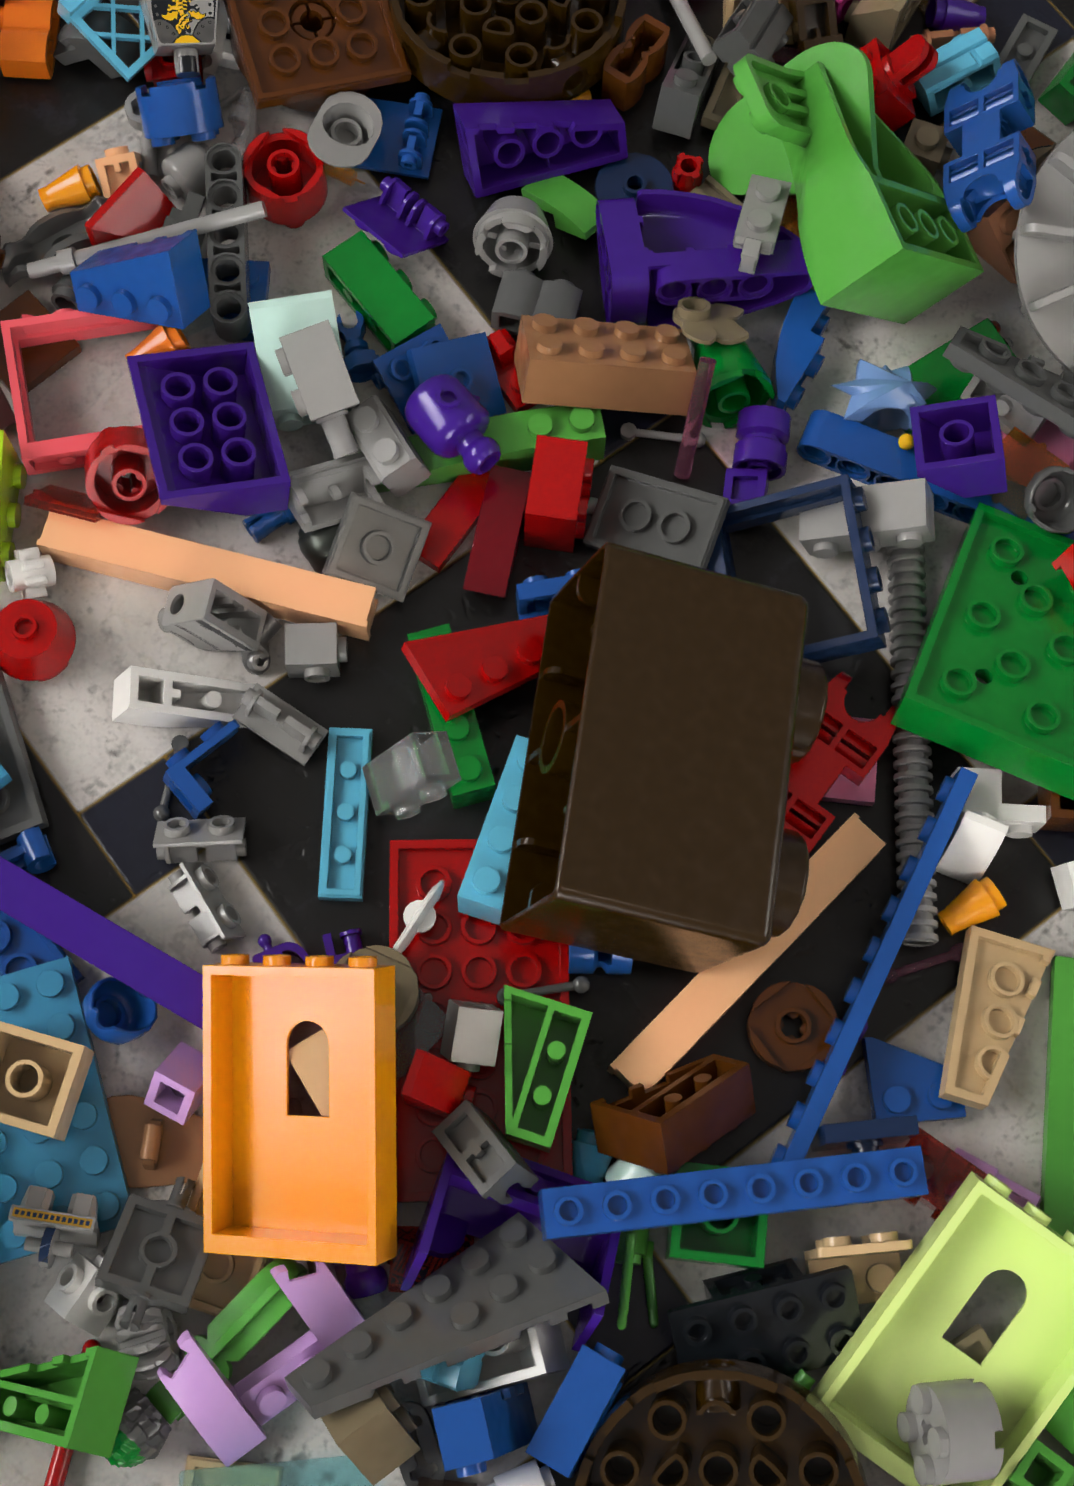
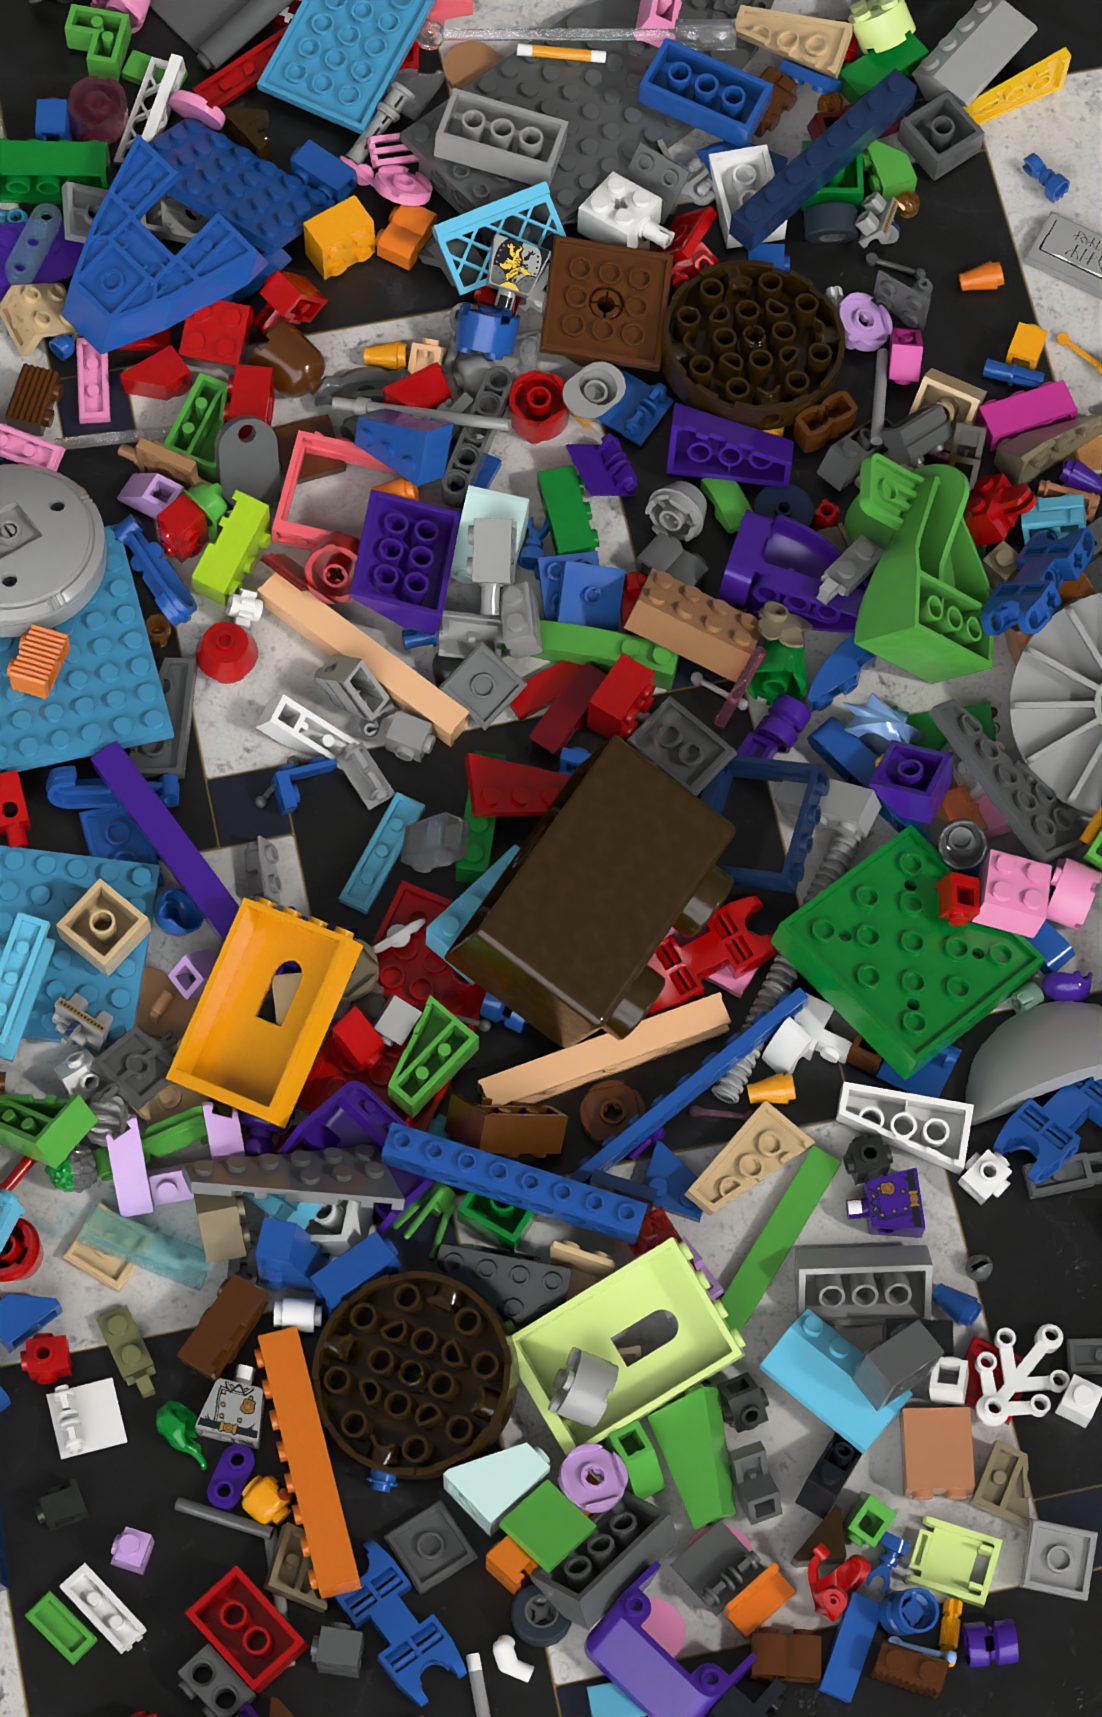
camera: 25 degrees right, 5 degrees down
light grey hinge [153,815,247,864] -> none
dark purple piece [404,374,501,475] -> none
dark grey hinge [432,1099,539,1205] -> none

